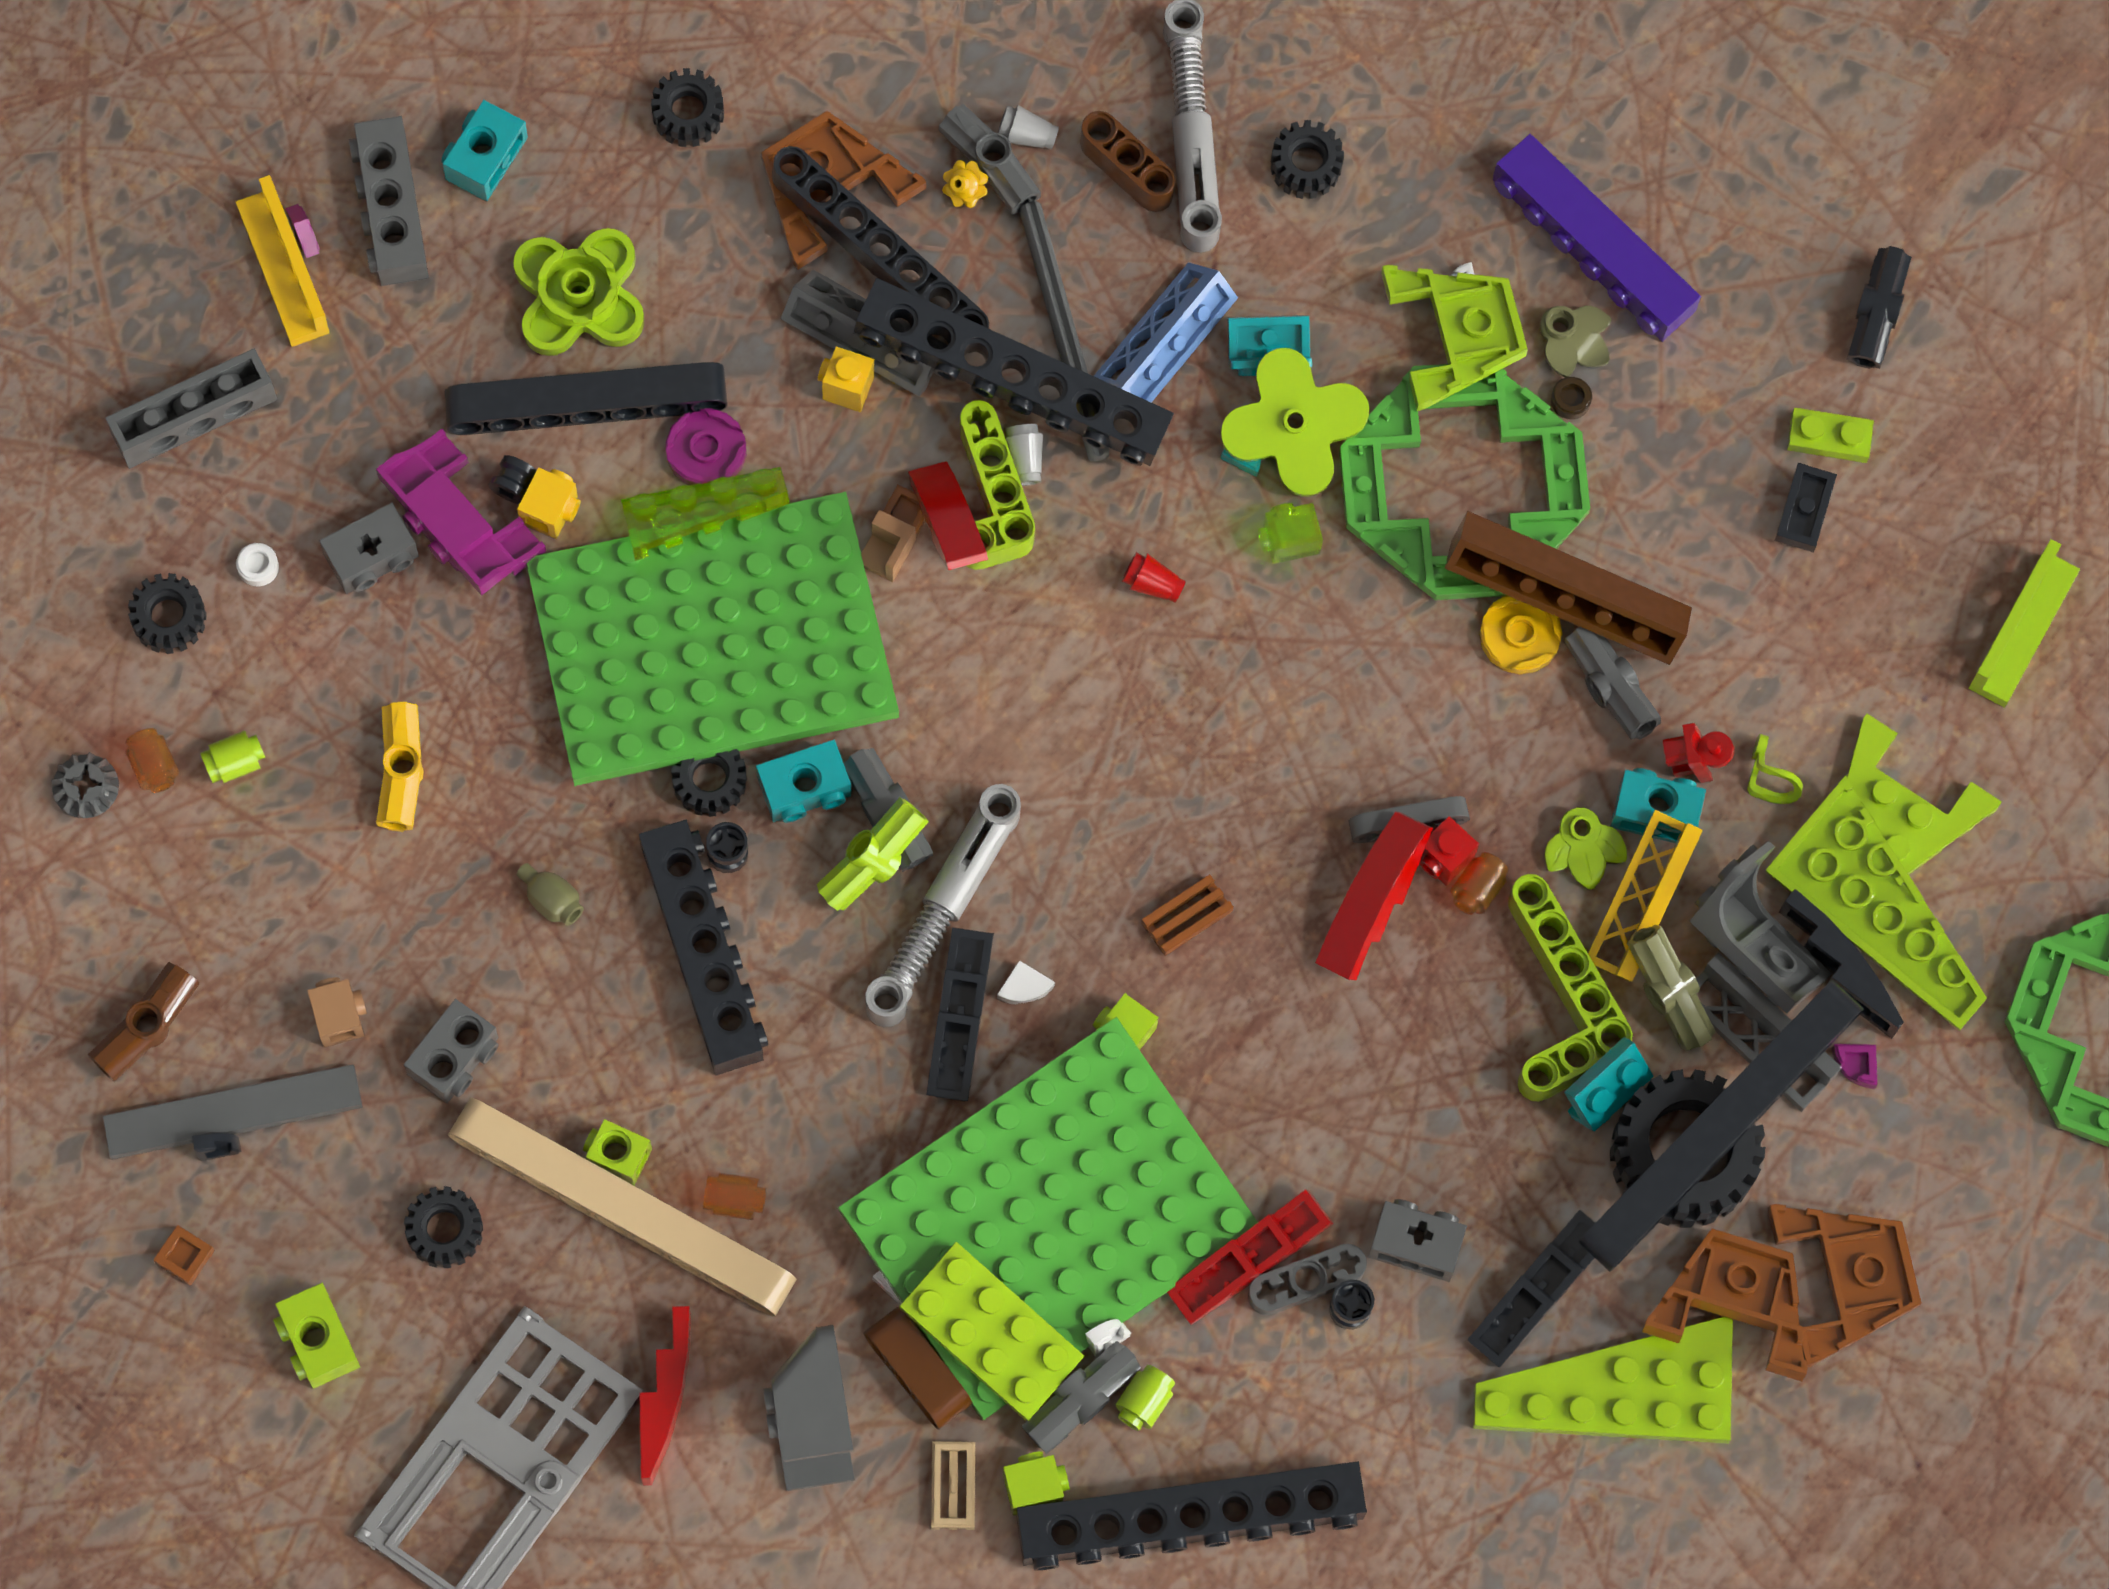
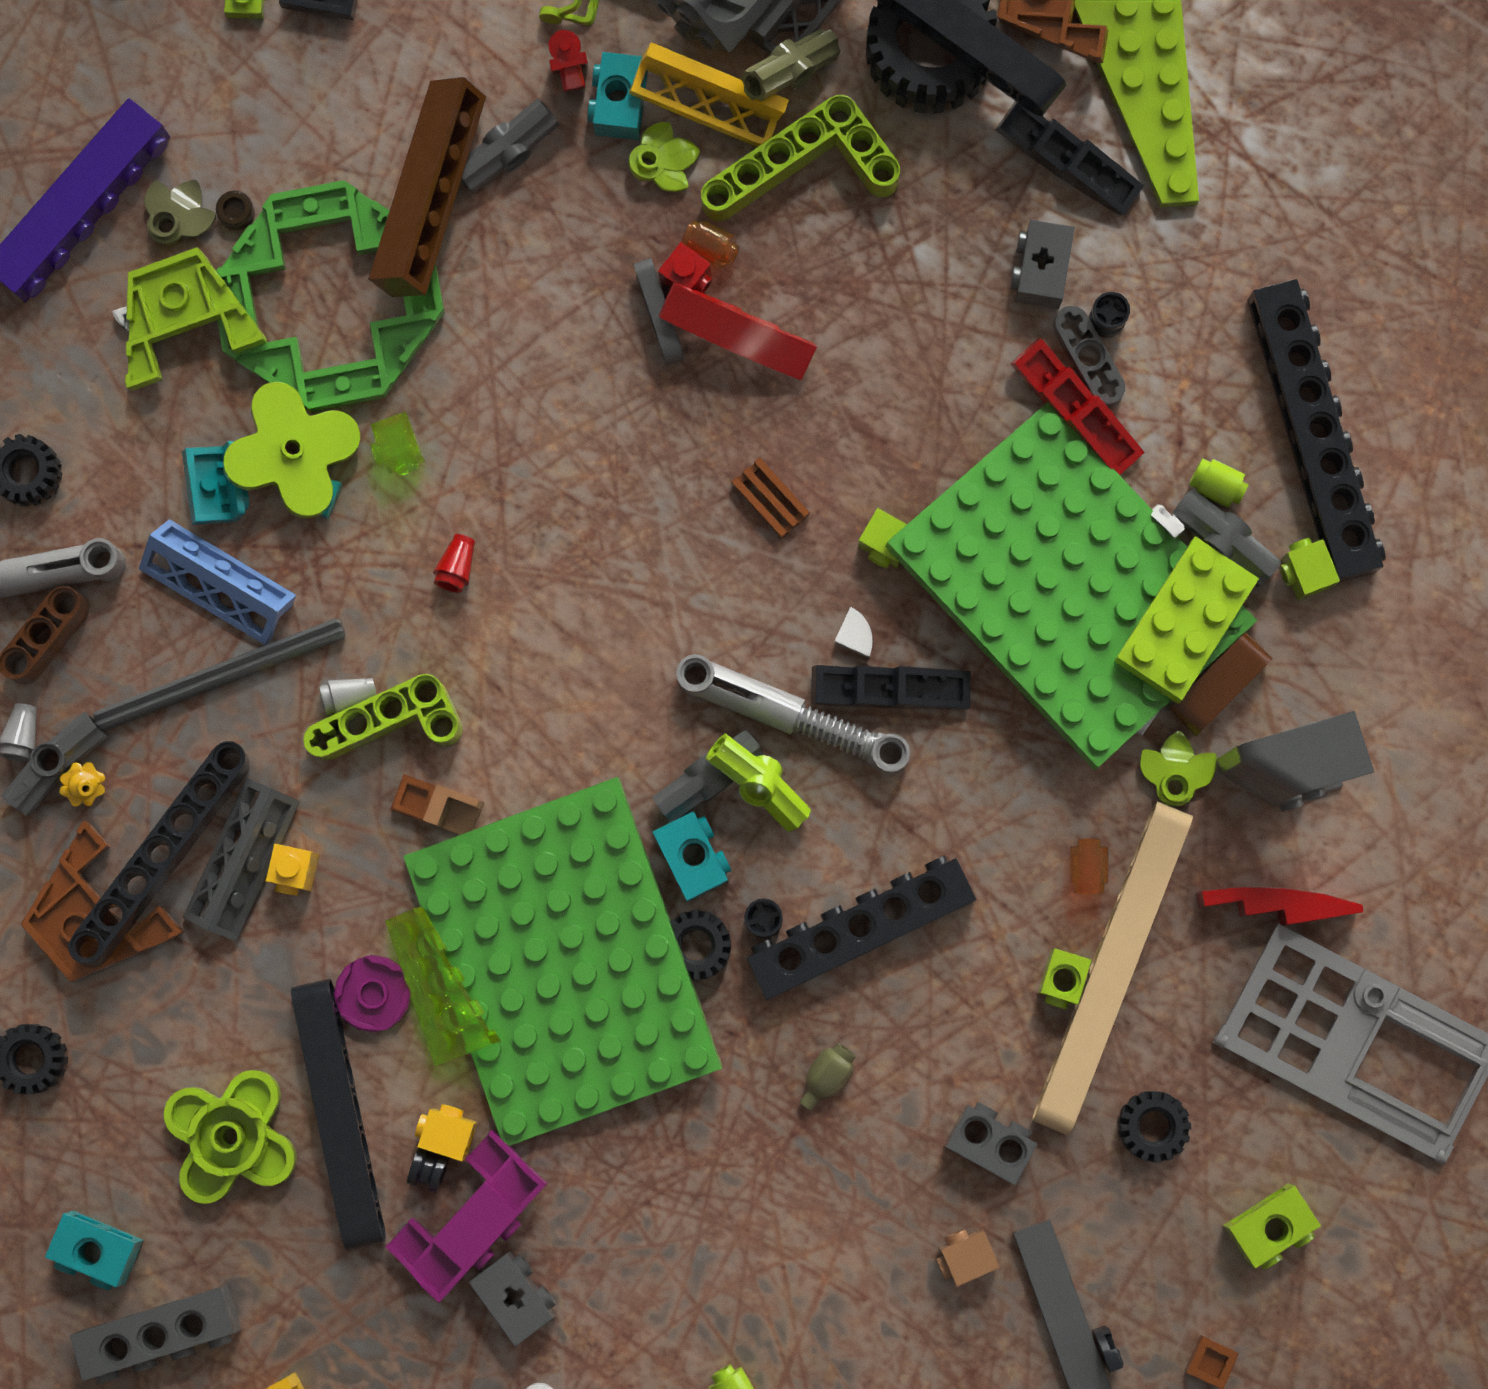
camera: 85 degrees left, 10 degrees up
yellow piece [376,702,424,832] -> none
black brick [854,278,1174,466] -> none
red slope [908,461,988,570] -> none
tan tile [931,1442,975,1530] -> none
yellow tile [1479,595,1562,675] -> none
teal bracket [1564,1037,1654,1132] -> none
none -> lime plate [1140,731,1217,807]

